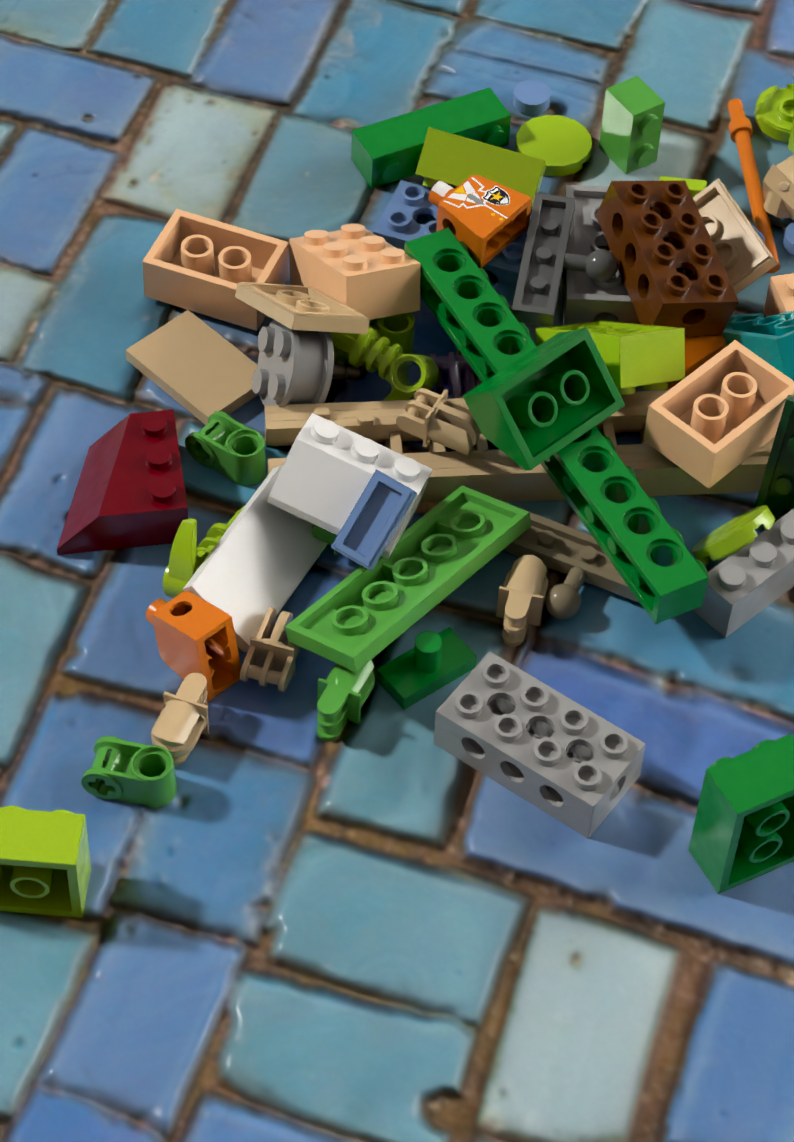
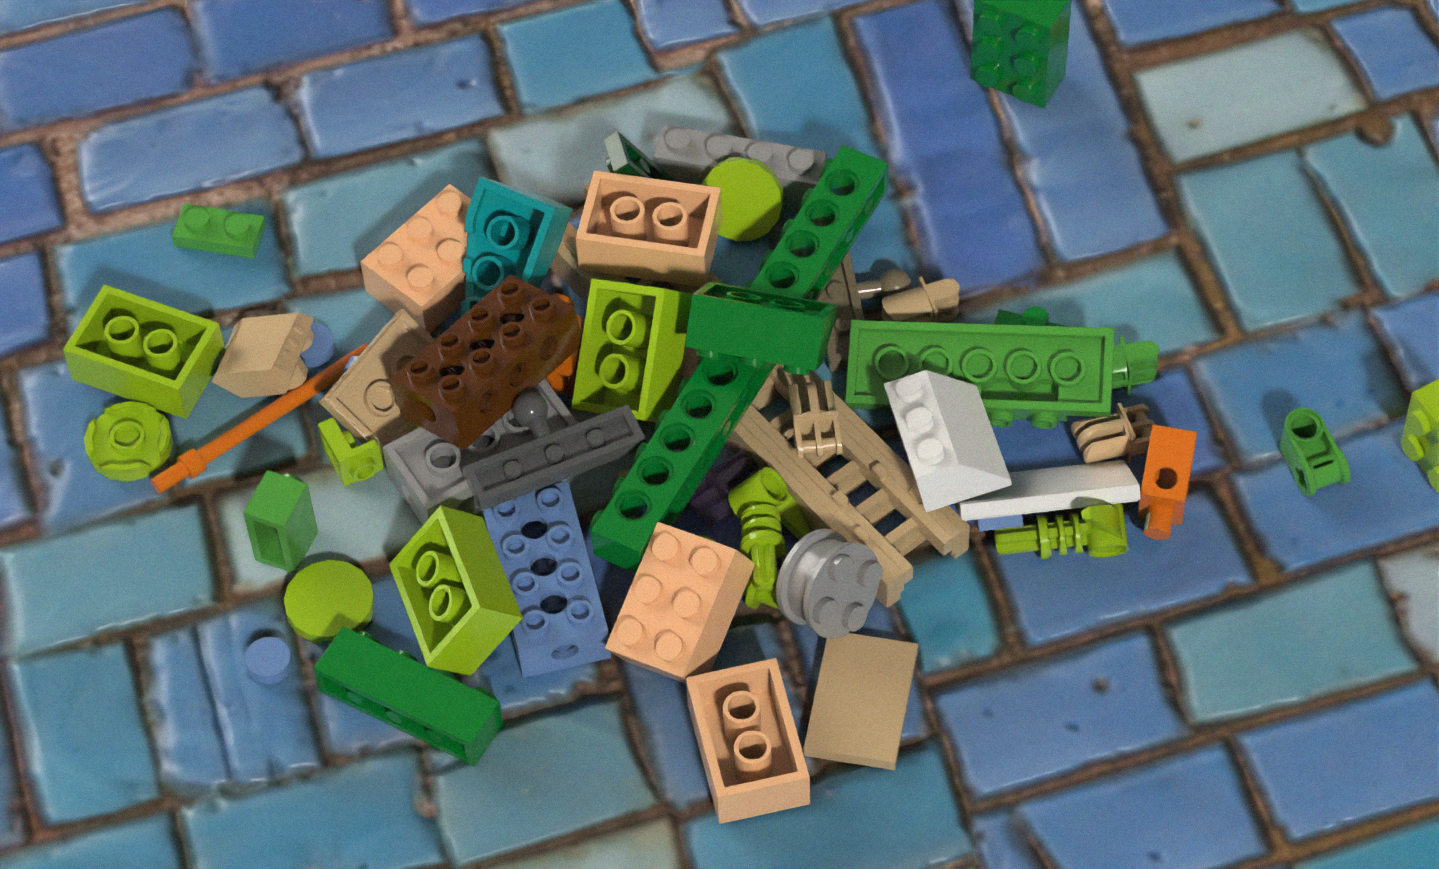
camera: 120 degrees left, 5 degrees up
dark red wedge [57,410,188,555] -> none
tan arm [151,672,209,767] -> none
bright green piece [185,411,267,486] -> none
tan tile [235,282,370,334] -> none
medium blue tile [331,469,417,571] -> none
orange torso [428,175,532,268] -> none
light grey brick [433,651,646,839] -> none

